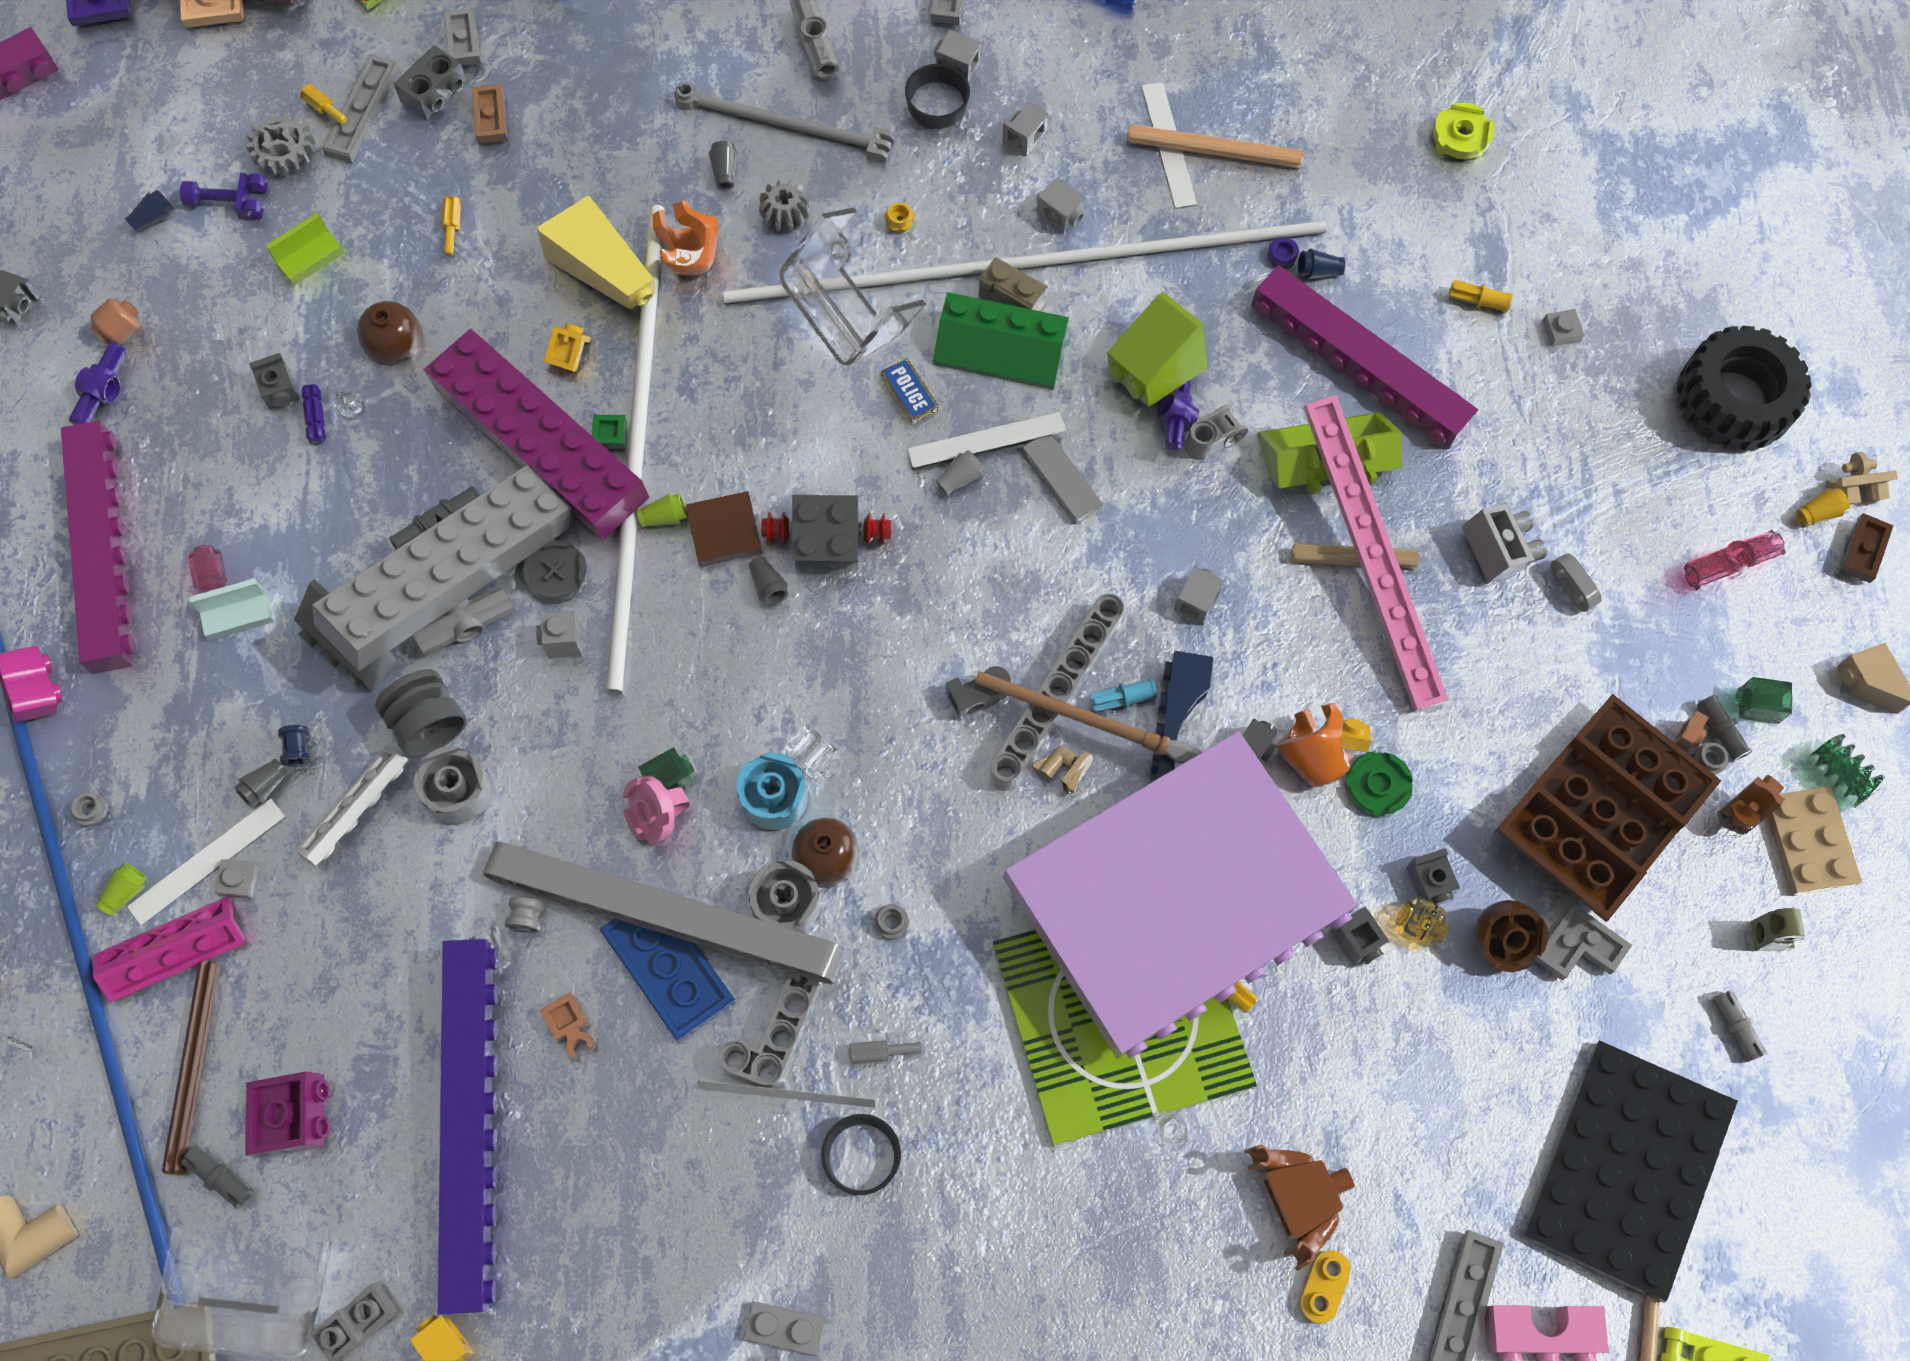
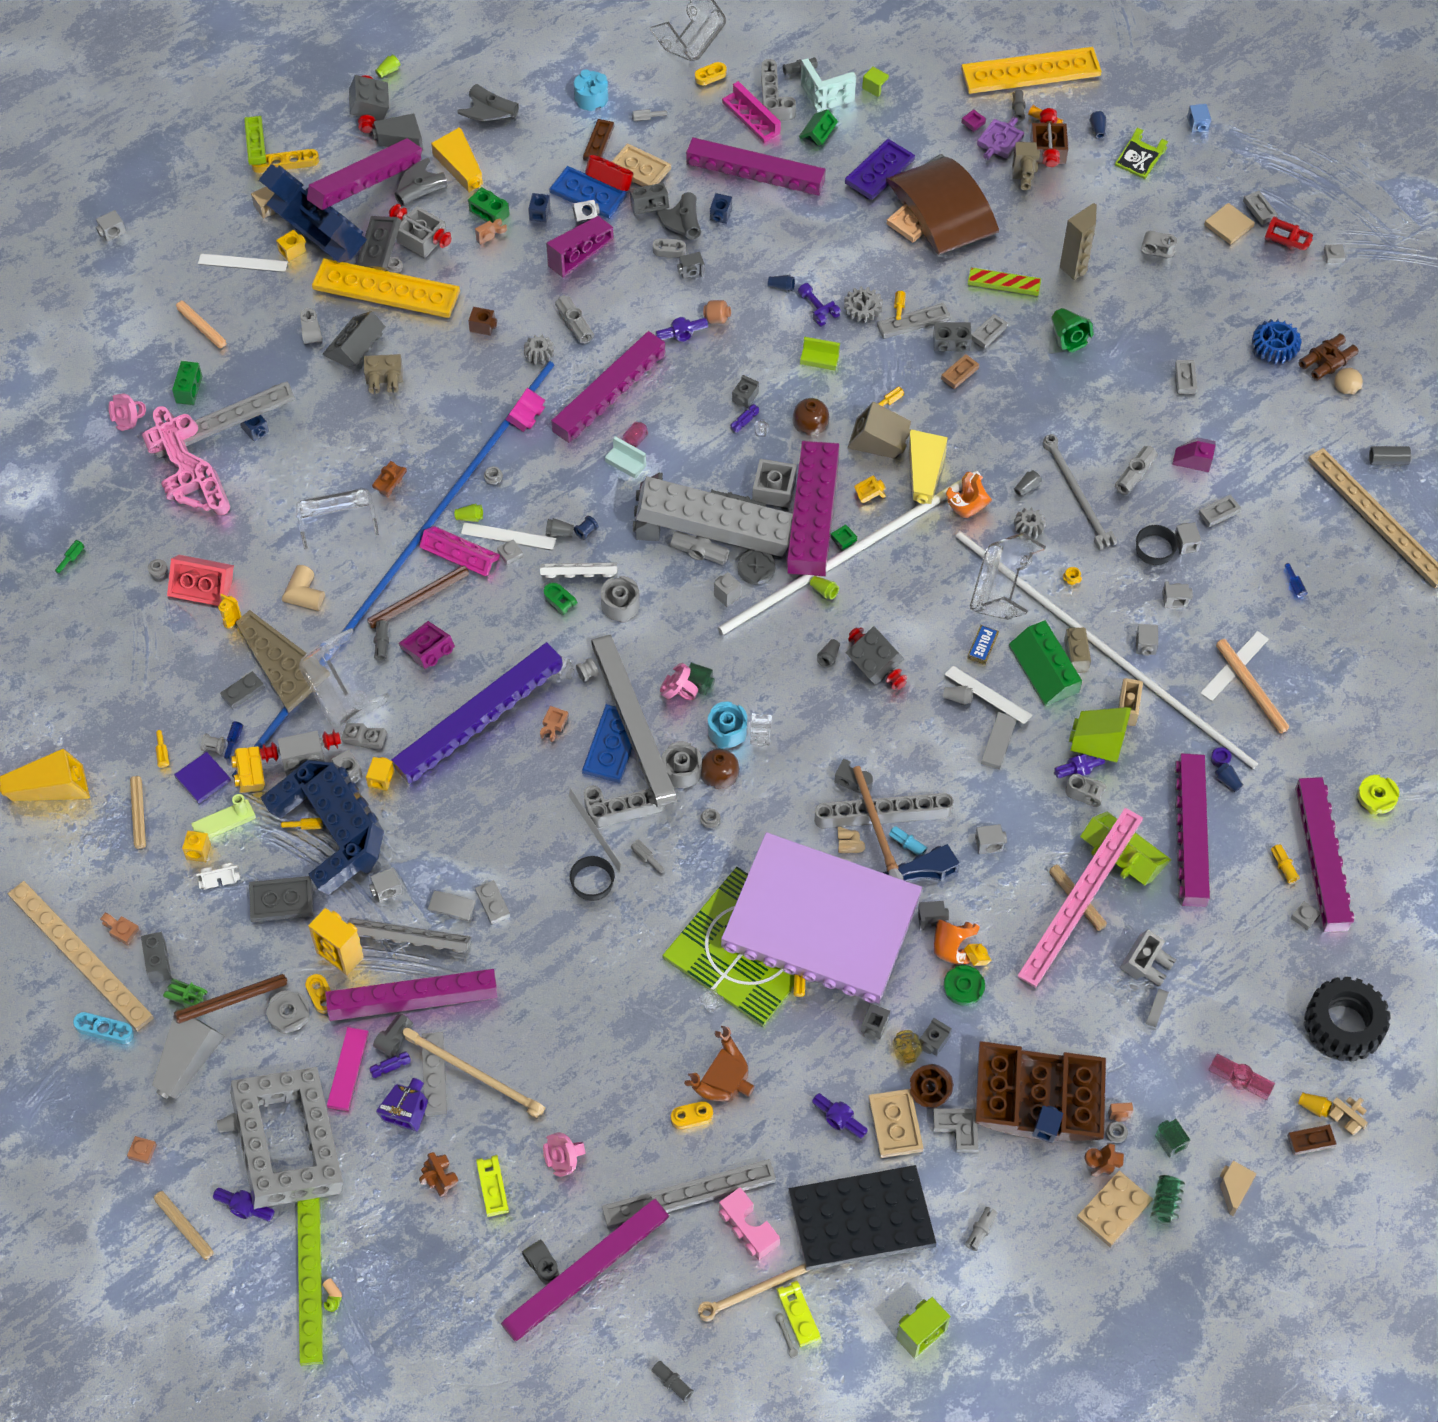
camera: 55 degrees right, 10 degrees down
dark grey wheel [375,669,467,758] -> none
reddish brown tile [685,491,762,566] -> none
dark grey pin [1697,695,1753,762] -> none
olive leg [1751,908,1806,951] -> none
none -> green plate [544,583,578,615]
none -> light grey brick [752,459,797,508]
none -> dark purple axle [812,1093,868,1139]
none -> dark tan slope [848,402,911,459]
none -> tan plate [868,1089,924,1158]
none -> lime brick [896,1297,951,1359]
none -> dark blue brick [1032,1106,1064,1143]
none -> tan brick [1118,678,1143,726]
none -> magenta brick [1295,777,1354,932]

